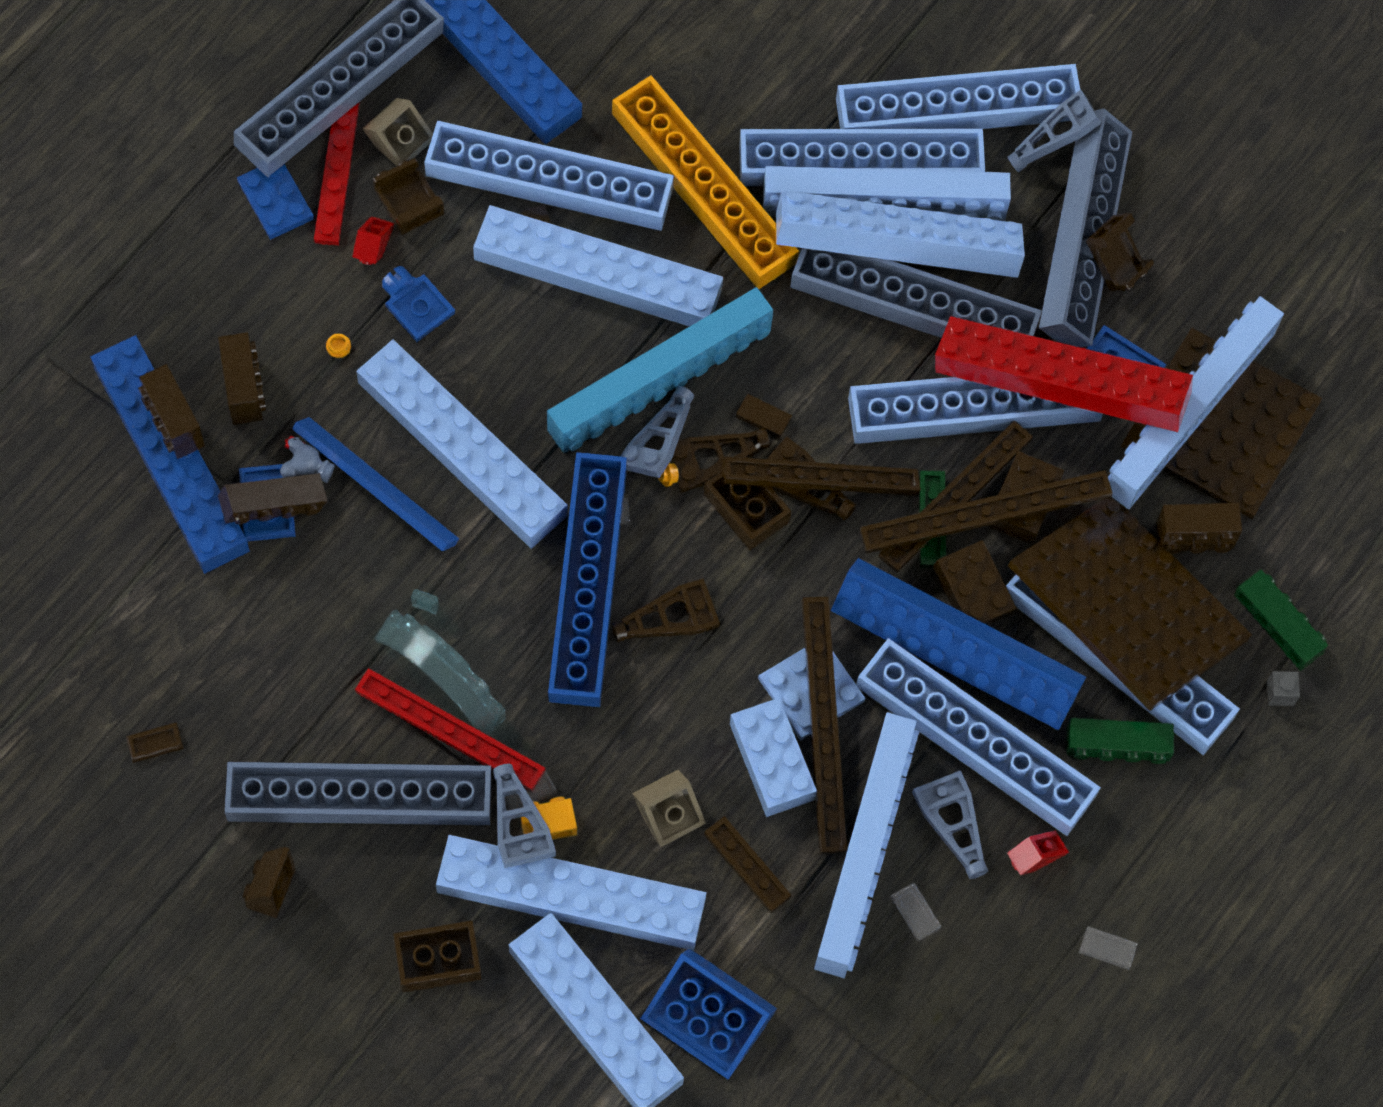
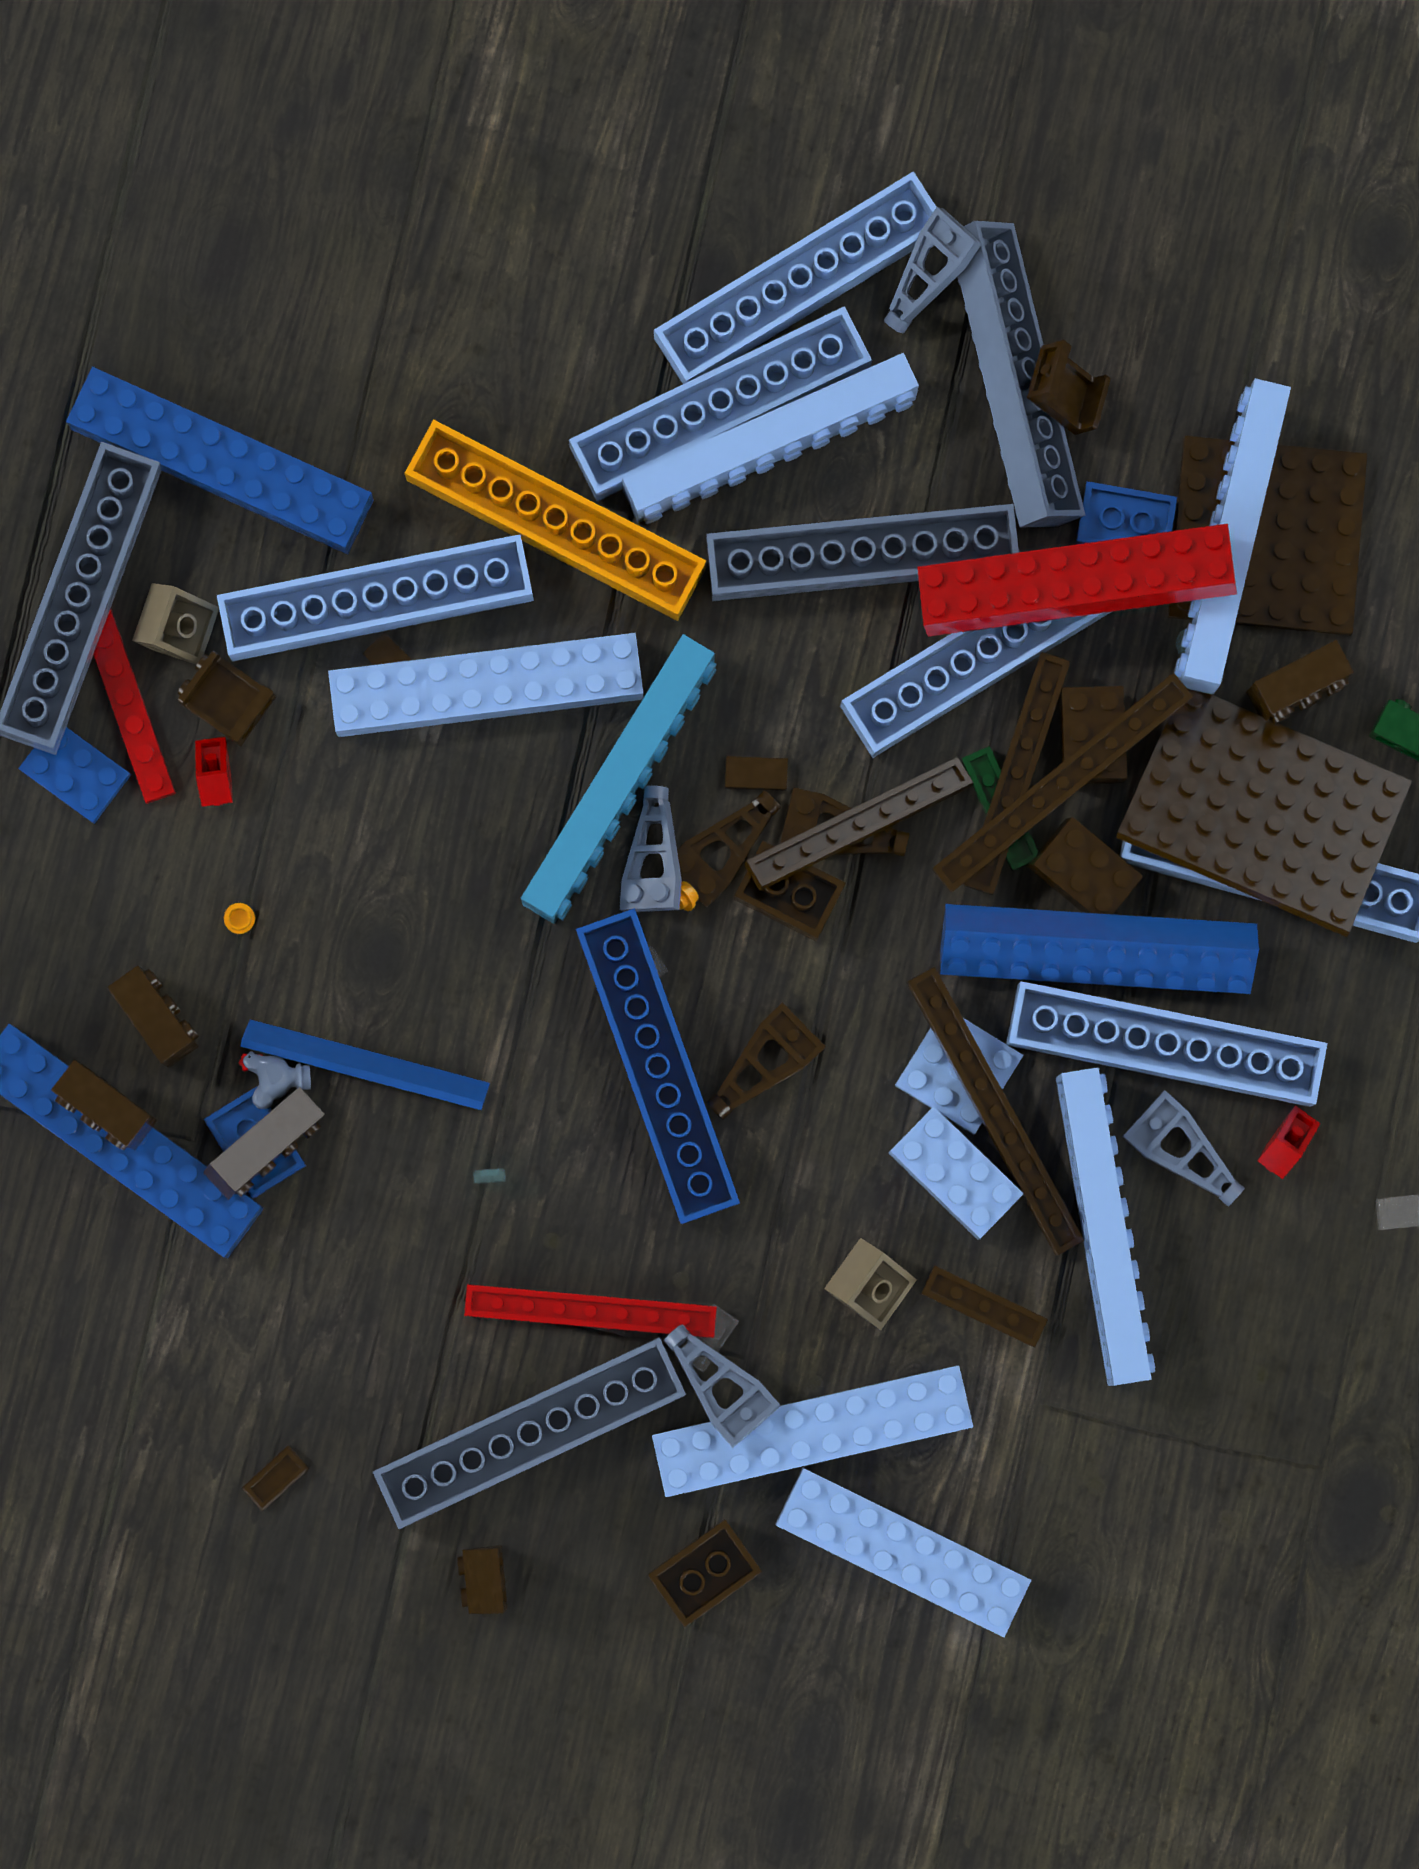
camera: 25 degrees left, 15 degrees up
light blue brick [356,339,568,549] -> none
clear light blue windscreen [374,610,506,736] -> none
blue plate [382,266,455,342] -> none
light orange brick [520,797,577,840] -> none
blue slope [641,948,777,1079] -> none
light blue brick [776,190,1025,278] -> none
clear tile [891,883,941,941] -> none
dark green brick [1067,718,1174,764] -> none

